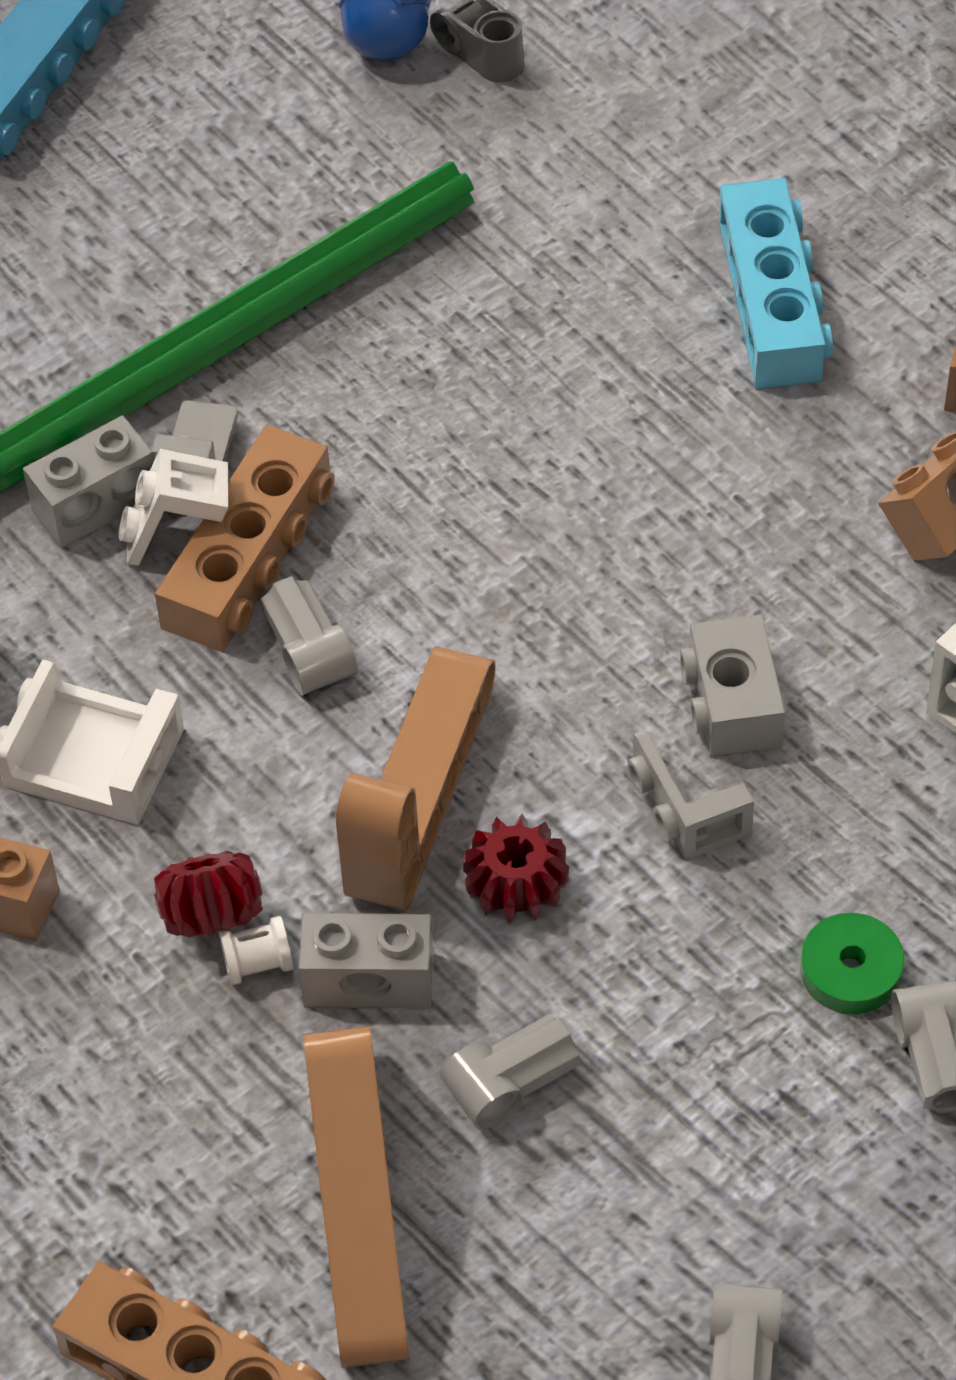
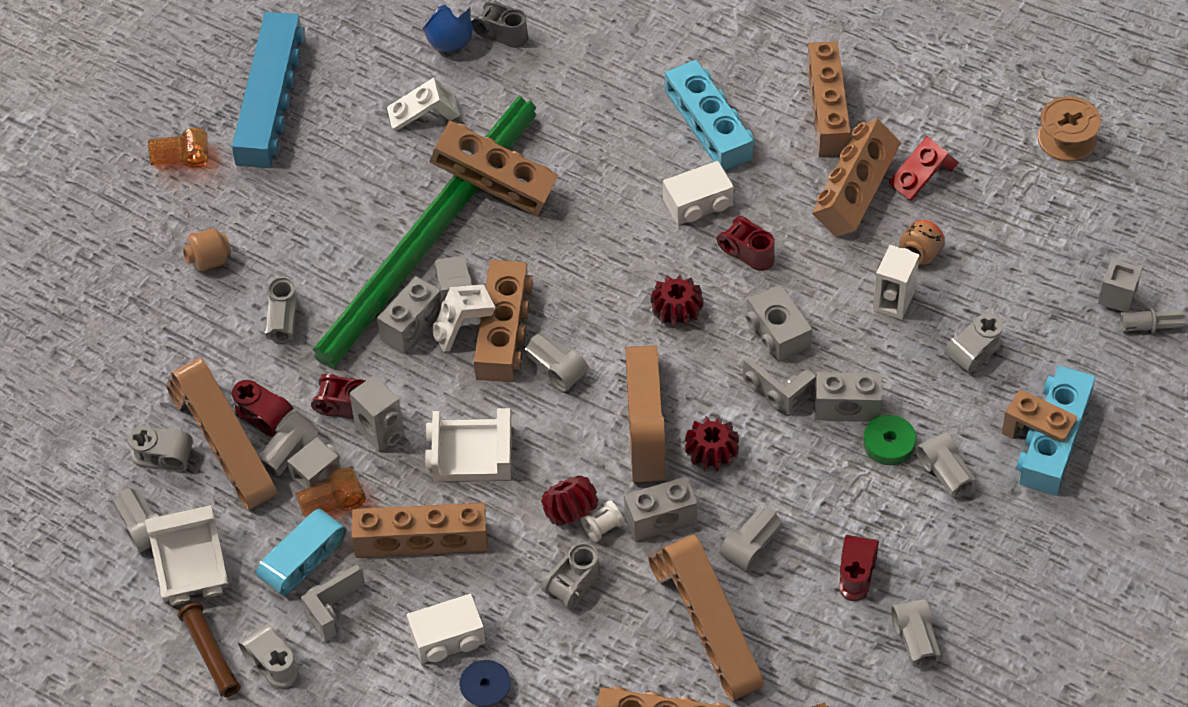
camera: 20 degrees left, 0 degrees up
none -> white bracket [387,78,460,131]
none -> medium nougat brick [429,120,558,217]
none -> light grey piece [541,543,600,609]
none -> dark red gear [650,274,704,328]
none -> white brick [663,161,733,225]
none -> dark red piece [716,216,775,271]
none -> light grey brick [815,372,882,422]
none -> dark red piece [839,535,879,601]

